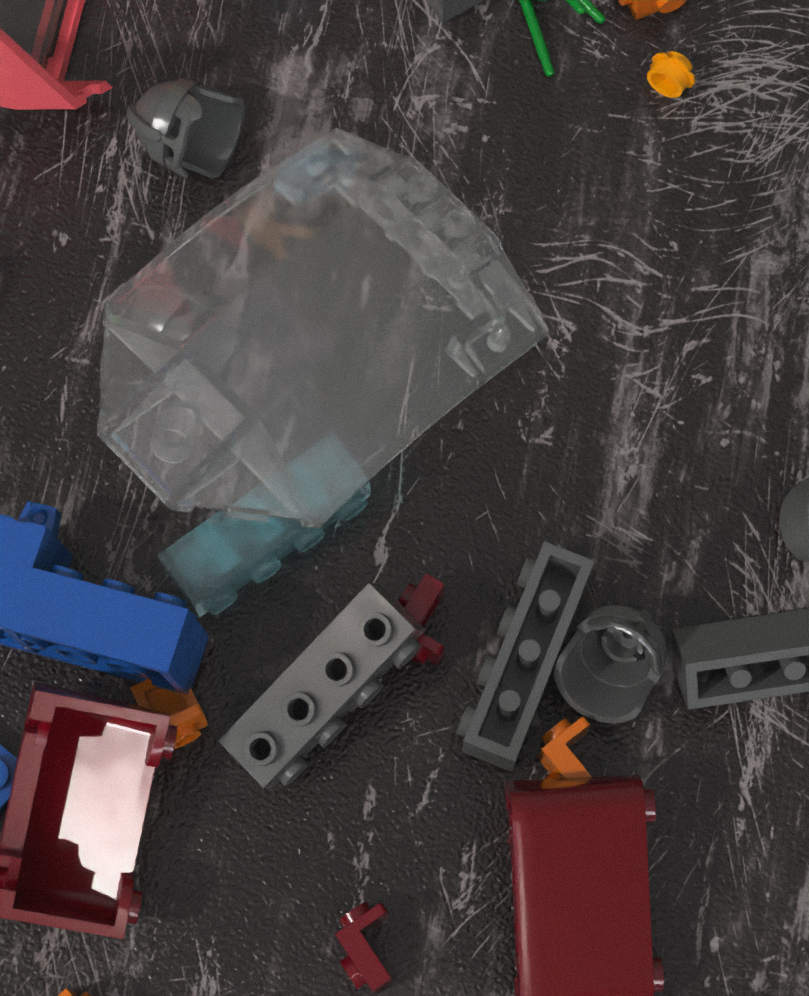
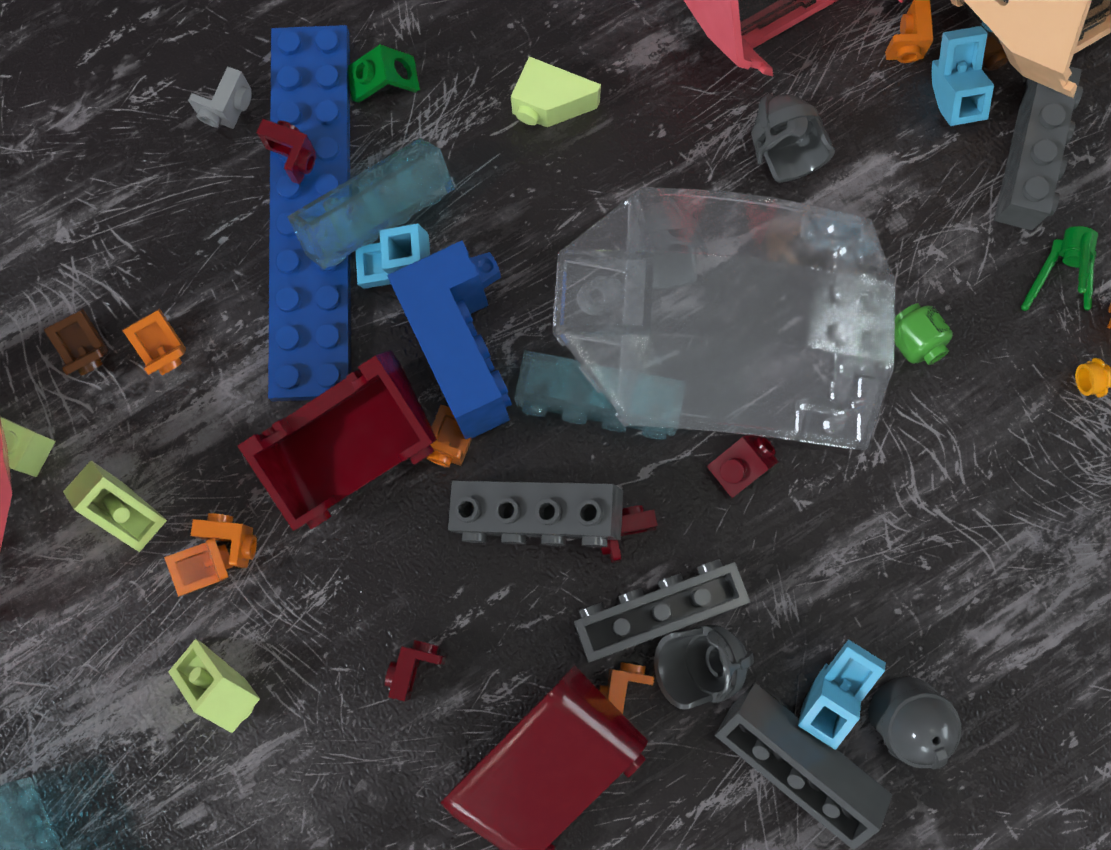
camera: 50 degrees right, 5 degrees up
none -> dark red bracket [707,431,778,498]
none -> medium azure brick [798,639,886,750]
none -> bright green head [890,303,953,365]

